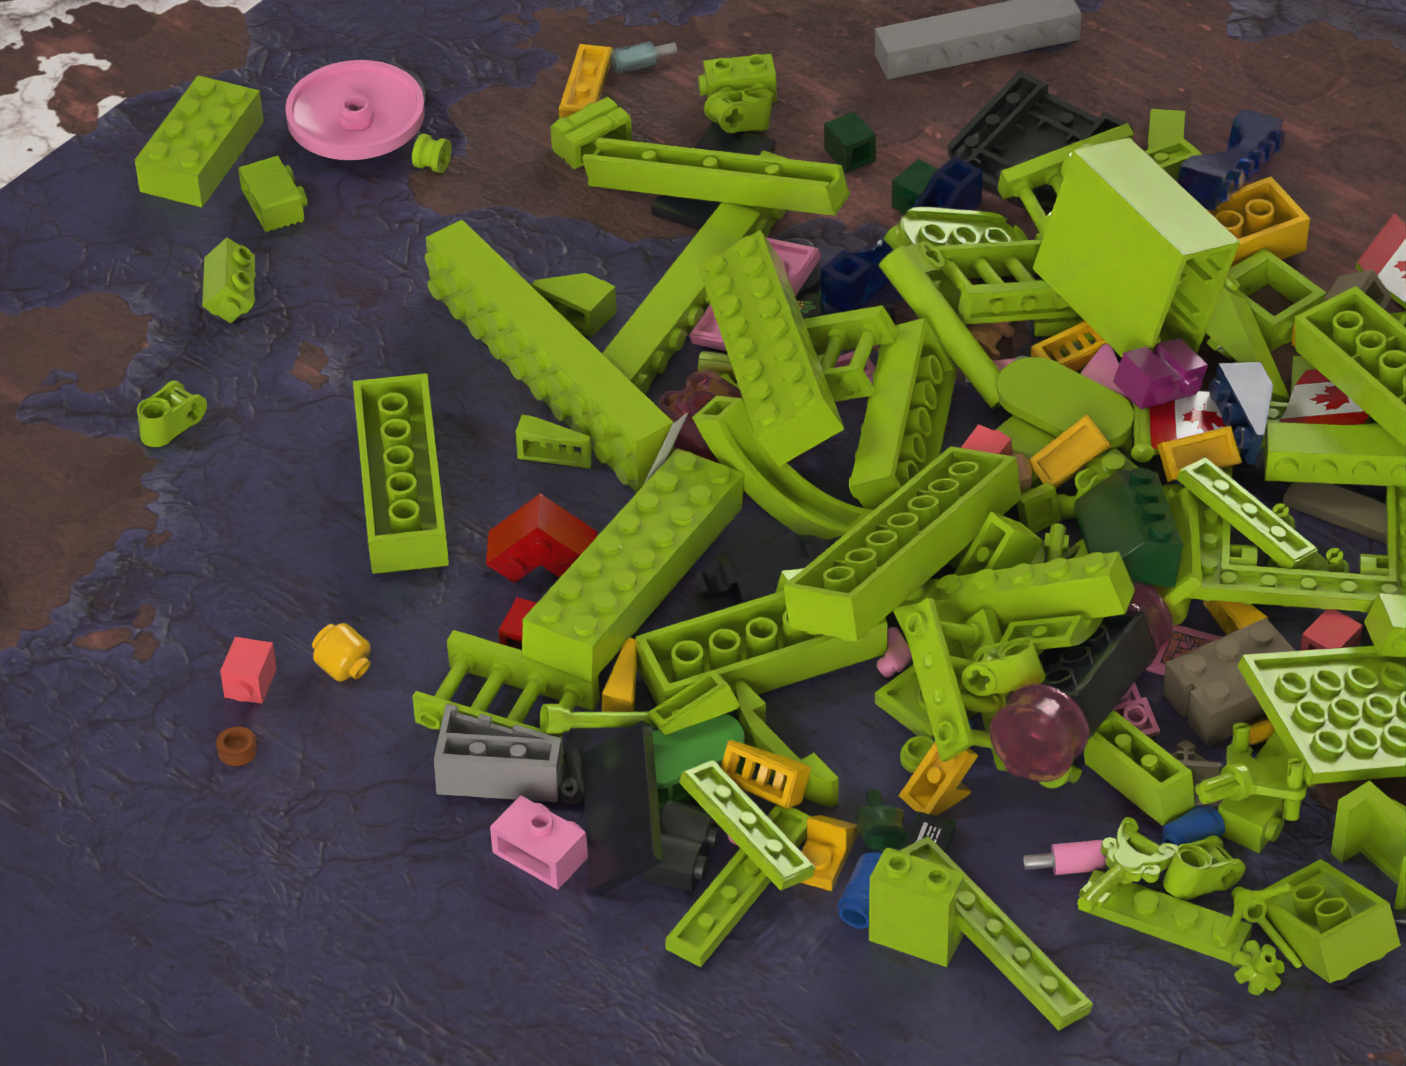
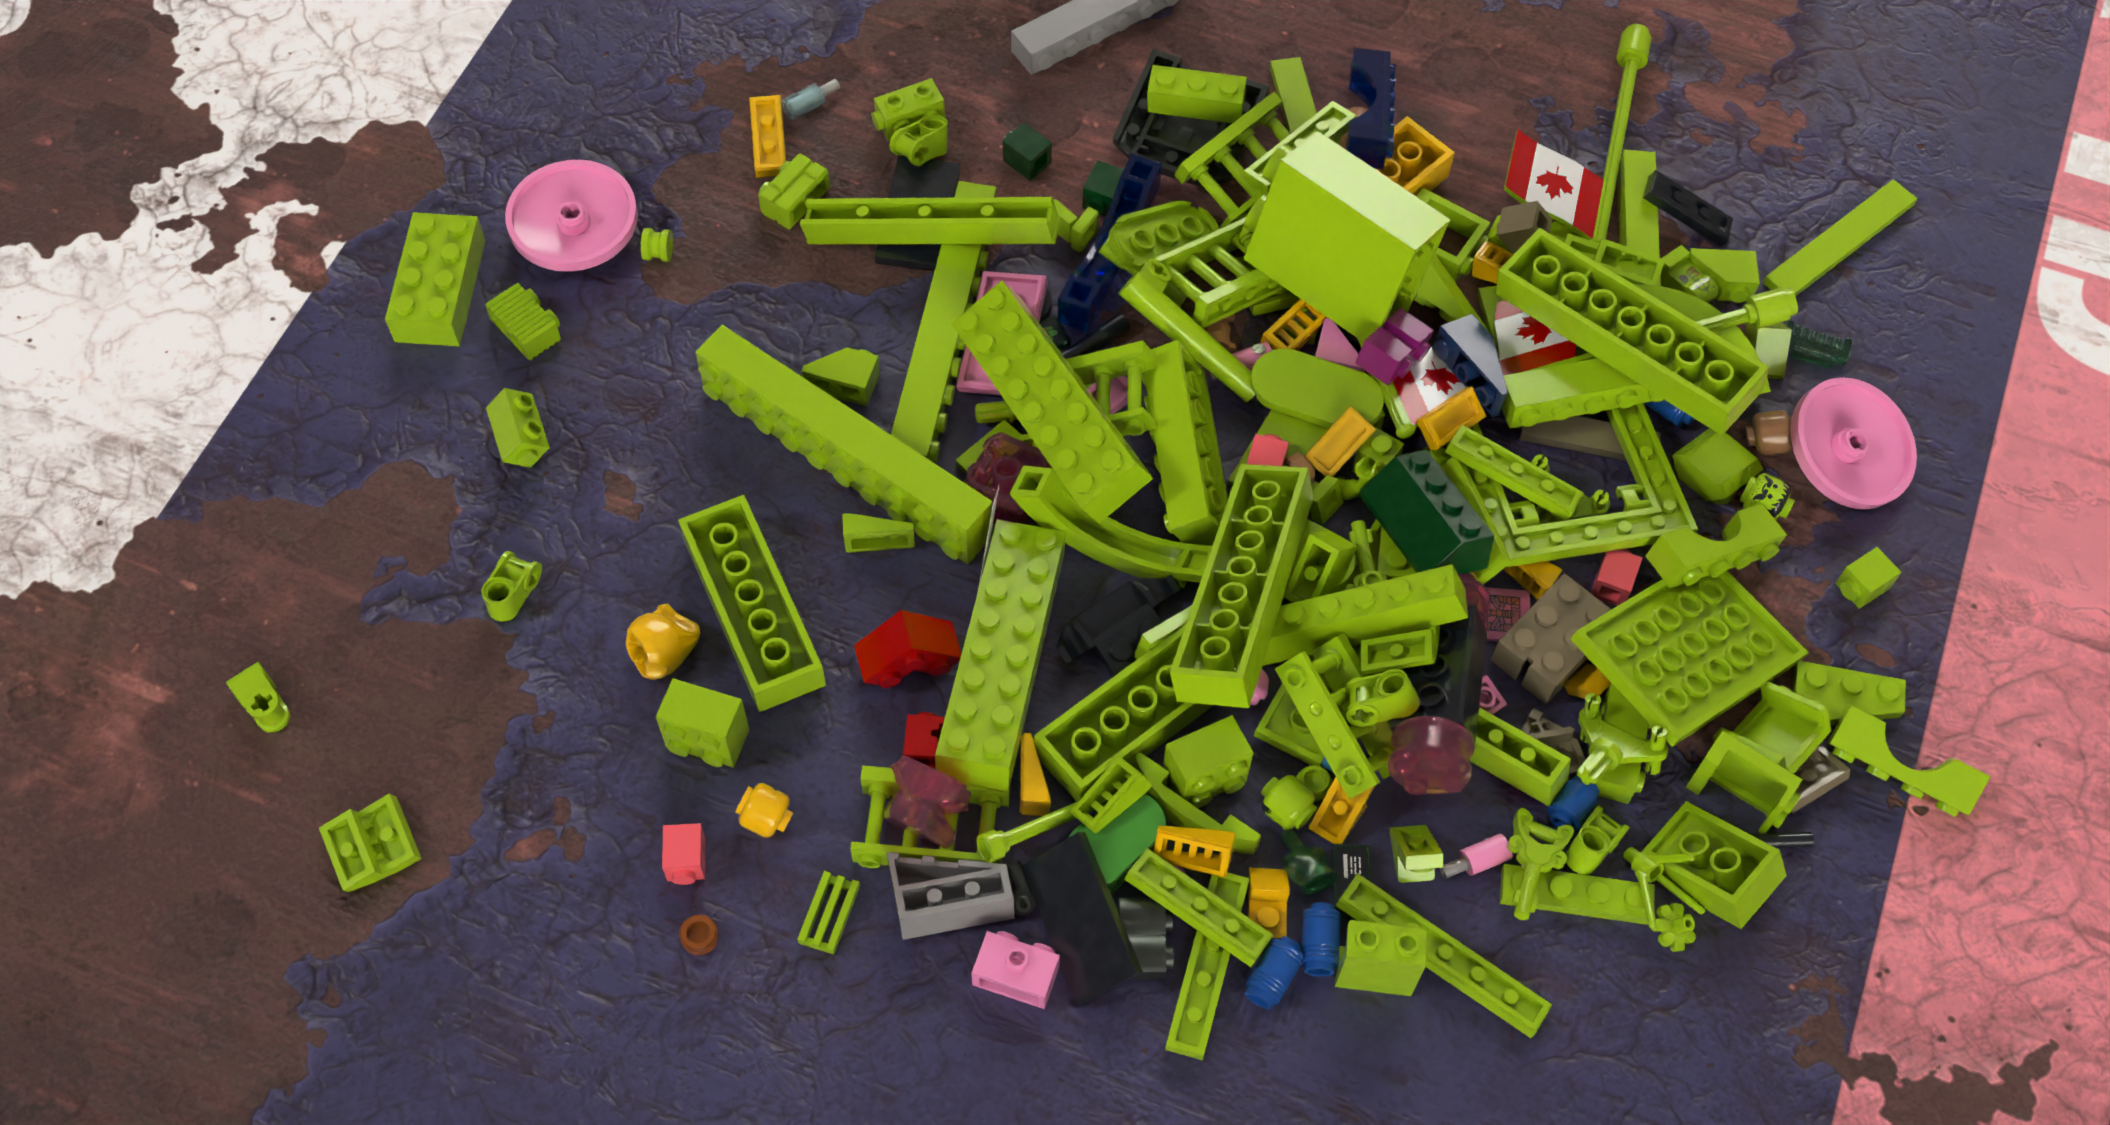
camera: 20 degrees left, 15 degrees up
none -> yellow piece [626,603,701,680]
none -> lime brick [656,678,750,768]
none -> lime tile [797,871,860,955]
none -> clear pink piece [884,755,972,848]
none -> lime tile [1053,199,1077,243]
none -> lime tile [1071,206,1099,252]
none -> lime brick [1147,65,1247,123]
none -> lime brick [1163,715,1253,808]
none -> blue head [1244,936,1304,1010]
none -> lime head [1261,775,1317,830]
none -> lime slope [1390,825,1443,883]

